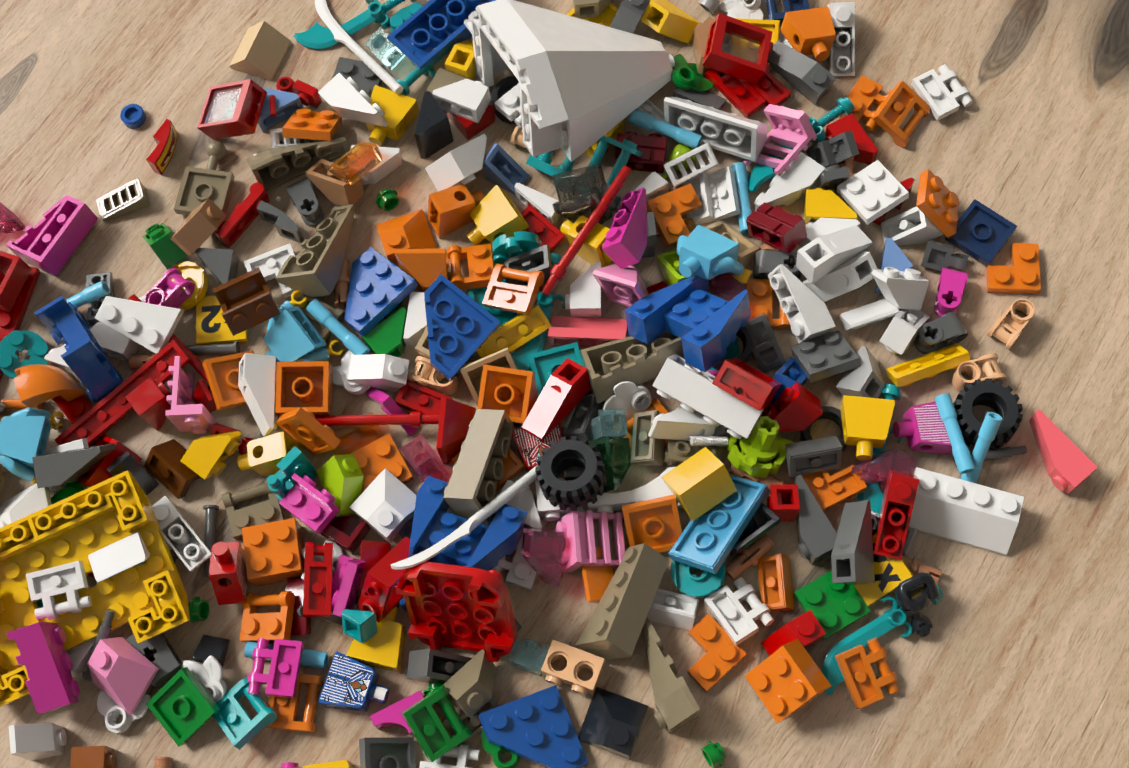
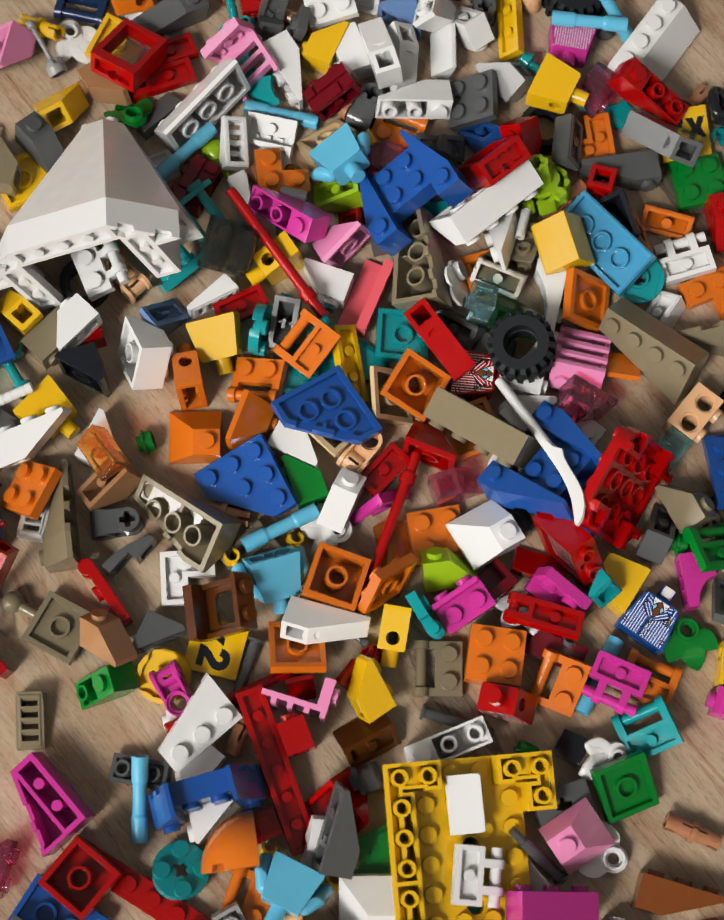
camera: 80 degrees left, 5 degrees up
none -> green plate [664,616,718,671]

